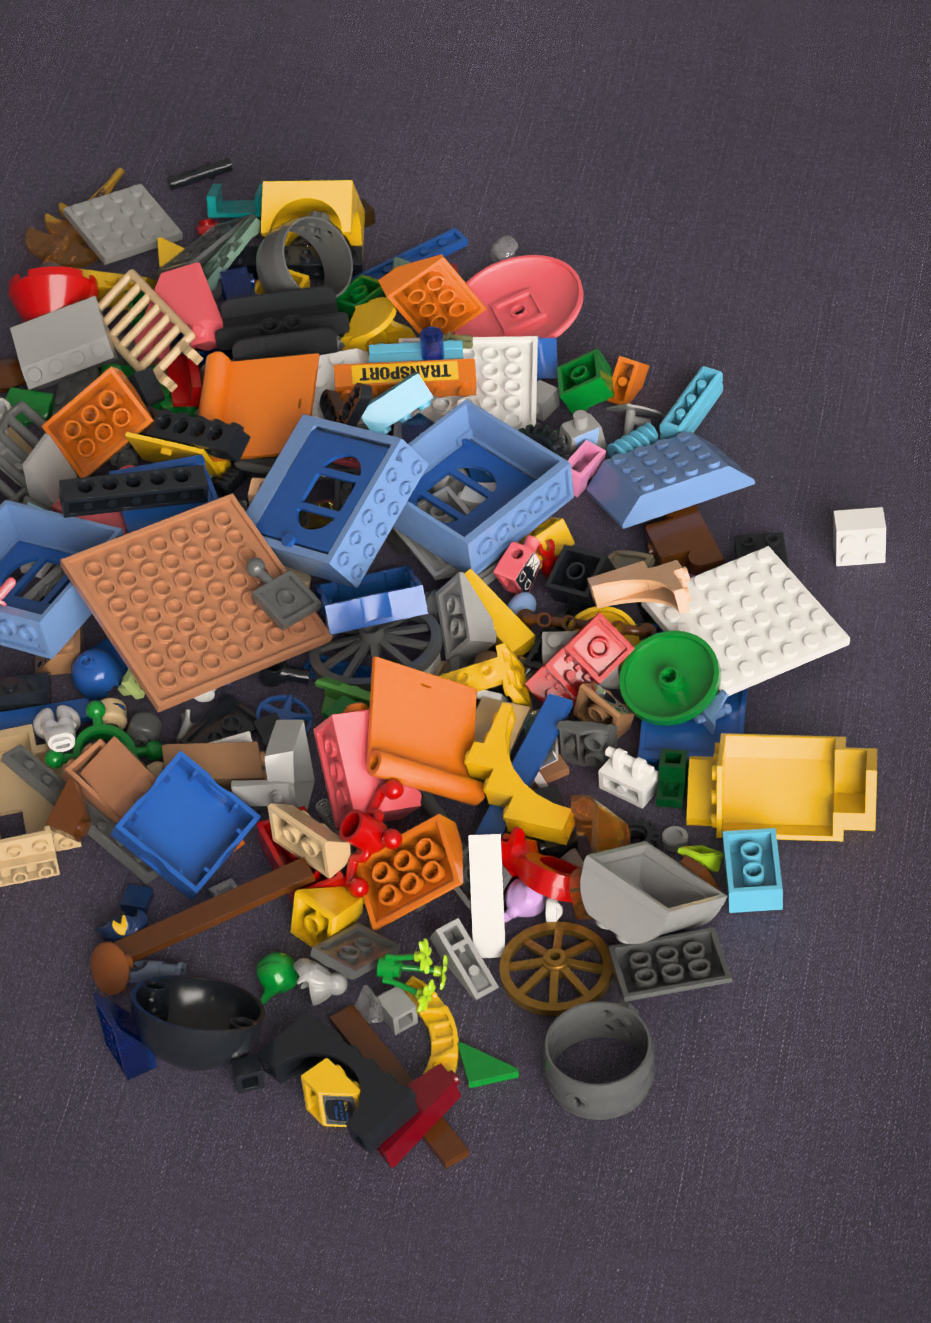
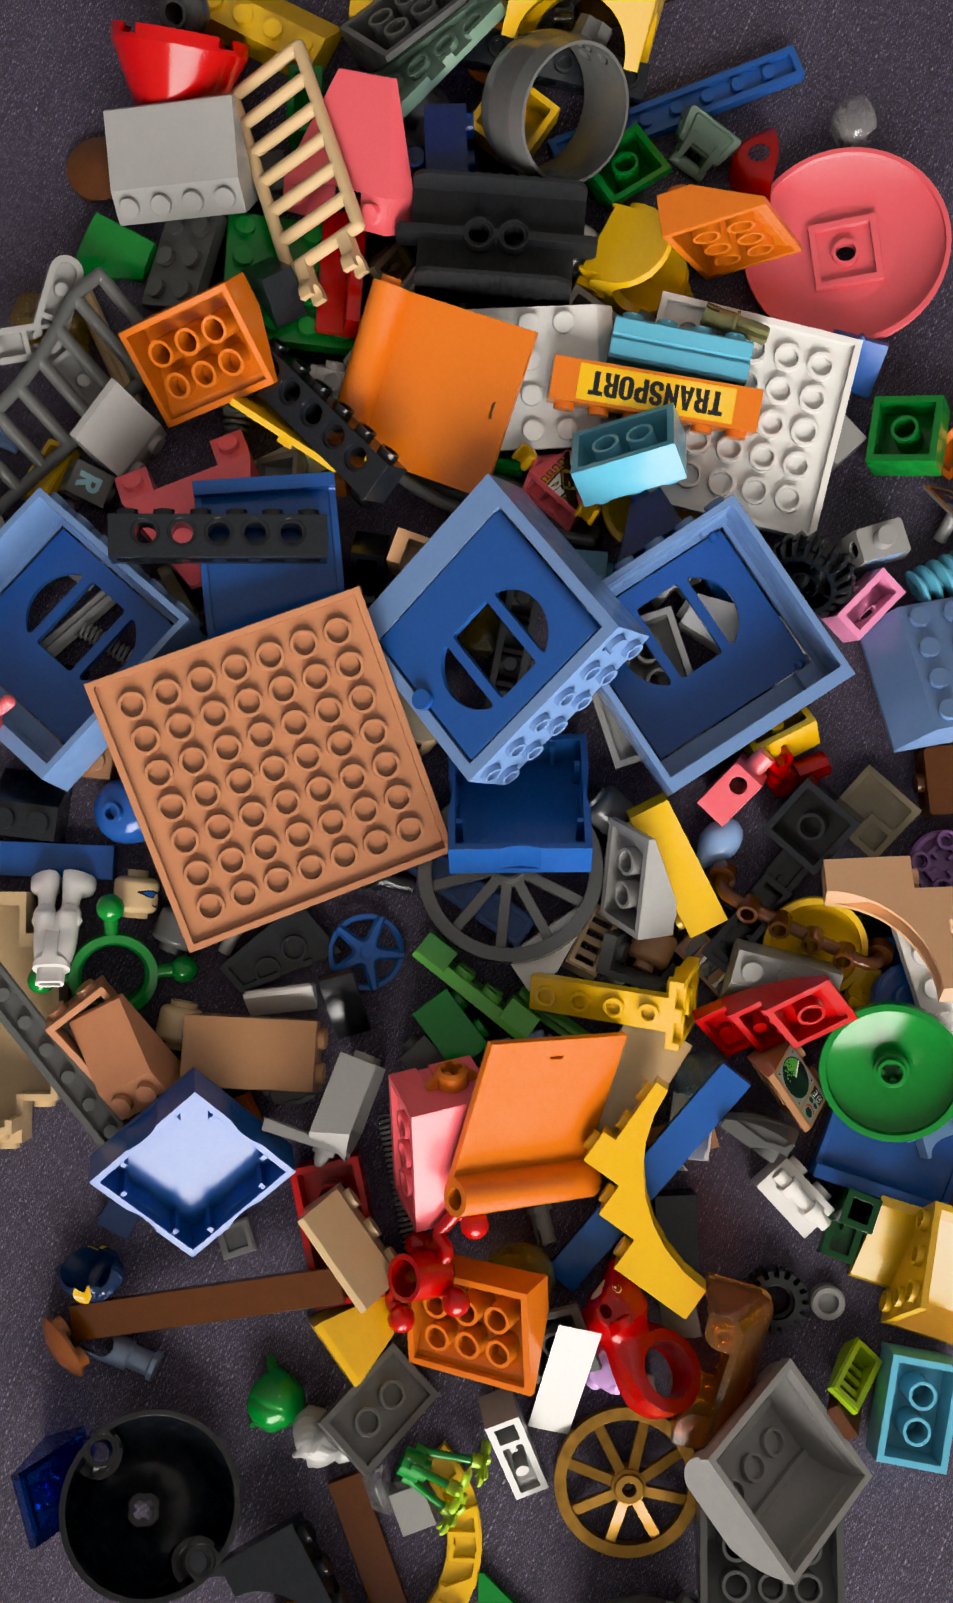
camera: 10 degrees right, 40 degrees up
reddish brown slope [46,778,91,843] -> none
dark grey plate [246,557,322,631] -> none
black beam [320,383,372,427] -> none
clear blue brick [420,326,445,361] -> none

